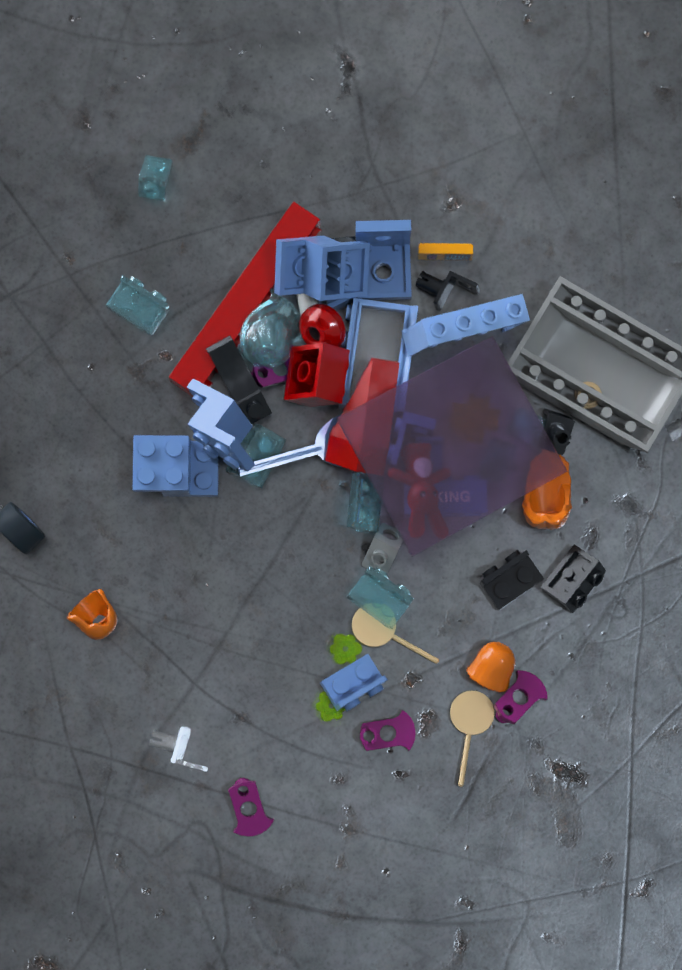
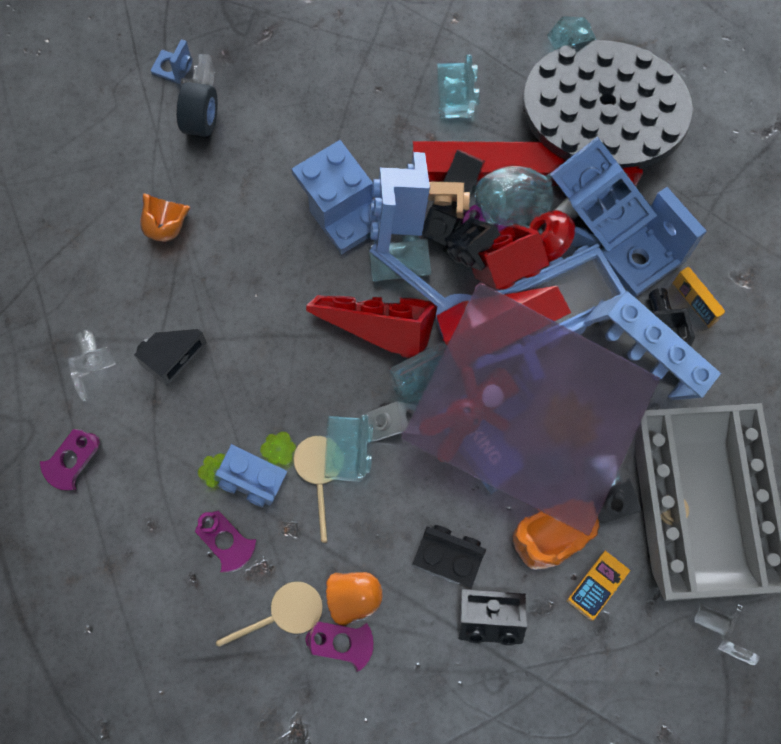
camera: 50 degrees right, 10 degrees down
none -> black slope [134,329,207,386]
none -> red wedge [306,295,437,358]
none -> light nougat bracket [428,182,470,218]
none -> black bracket [444,218,501,271]
none -> plate [523,40,693,169]
none -> tile [566,550,631,621]

